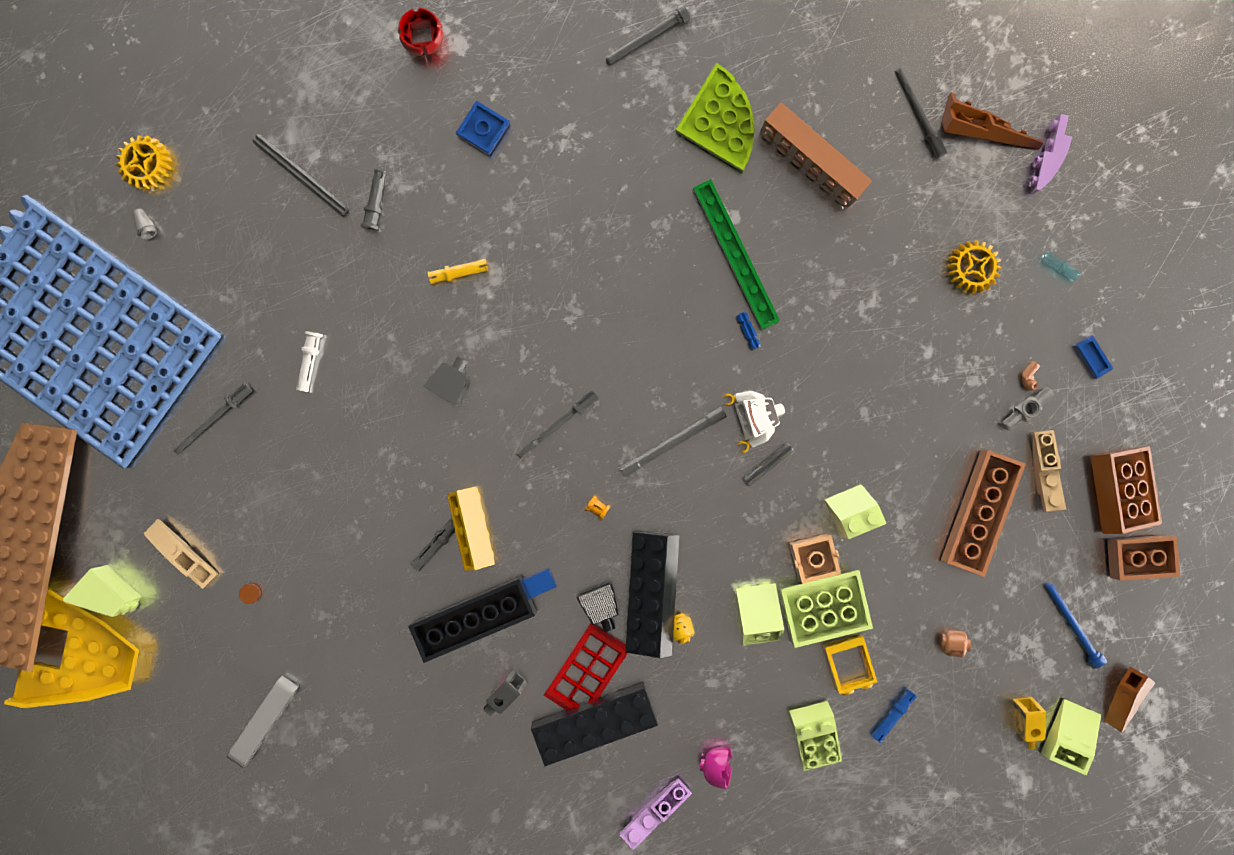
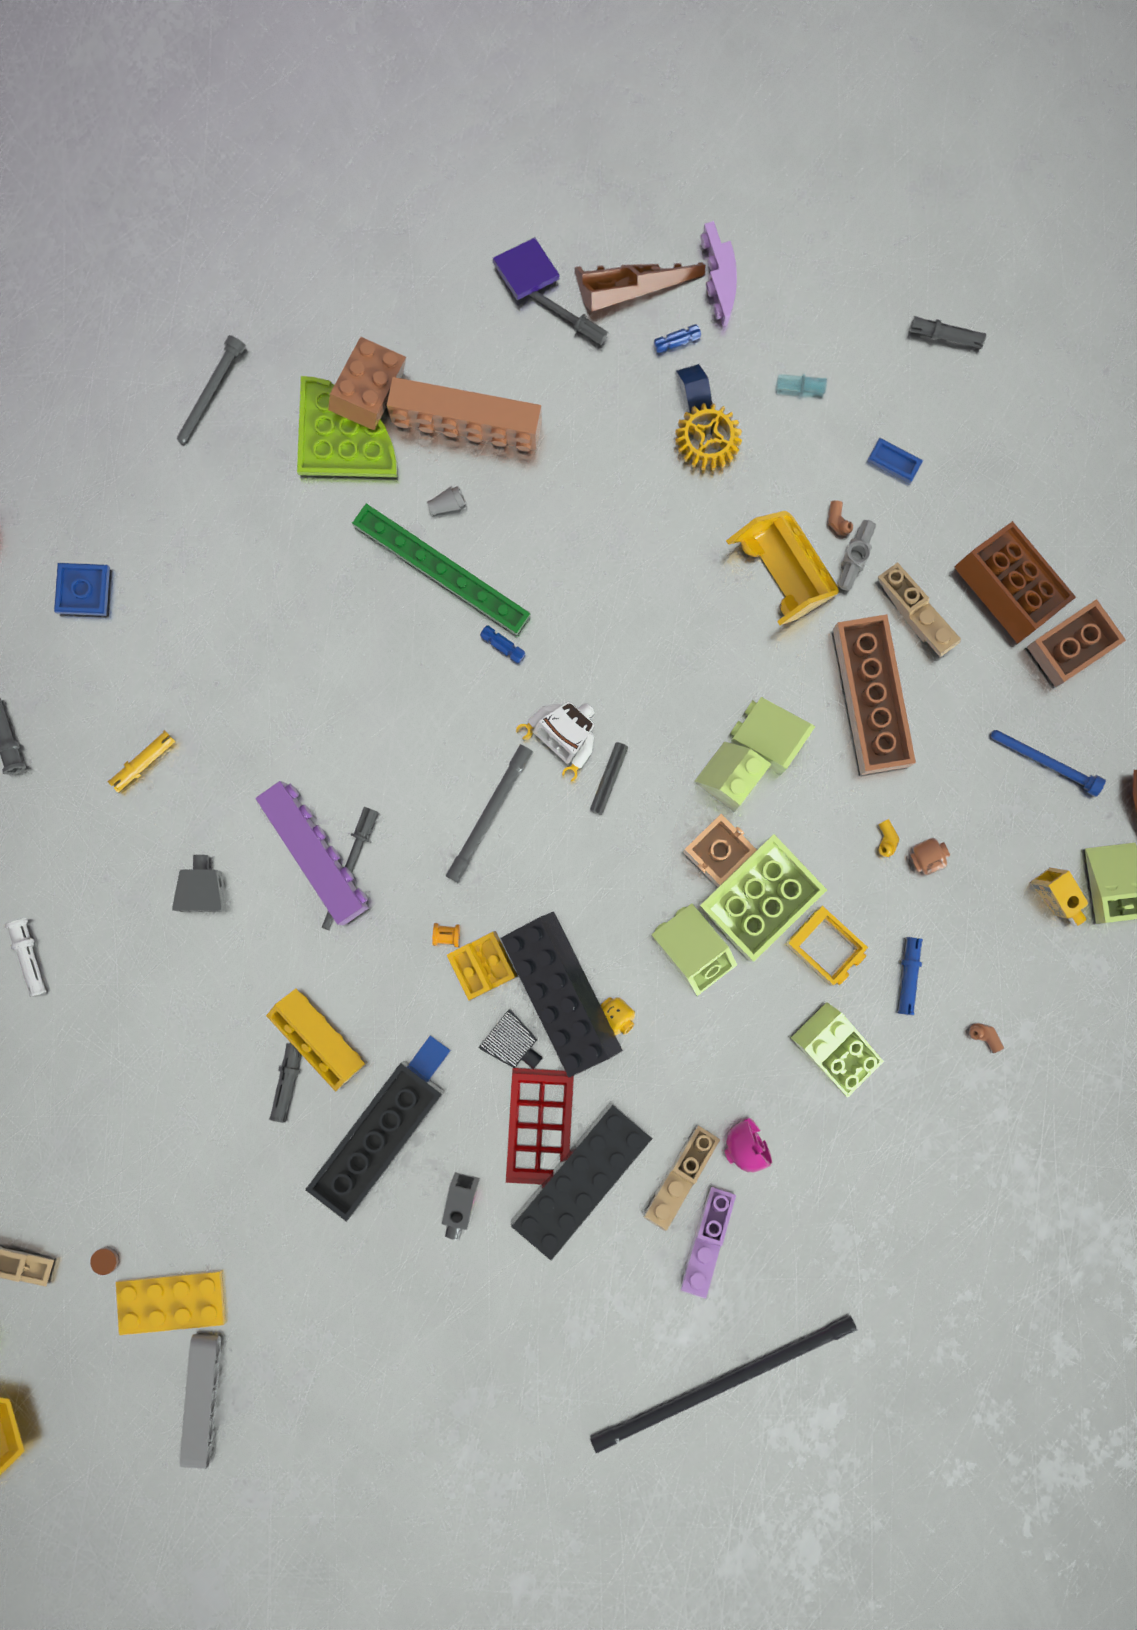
camera: 30 degrees left, 5 degrees down
none -> yellow plate [116,1270,225,1335]
none -> medium lavender brick [255,781,369,925]
none -> nougat brick [328,336,406,430]
none -> light grey cone [427,486,466,515]
none -> yellow slope [447,931,518,1001]
none -> dark purple tile [493,237,560,300]
none -> tan slope [643,1126,720,1231]
none -> blue axle [653,324,701,353]
none -> dark blue slope [675,364,713,414]
none -> yellow windscreen [726,511,839,626]
none -> yellowish green slope [731,697,815,775]
none -> yellow arm [878,819,899,857]
none -> dark grey pin [910,316,986,349]
none -> nougat arm [969,1023,1004,1053]

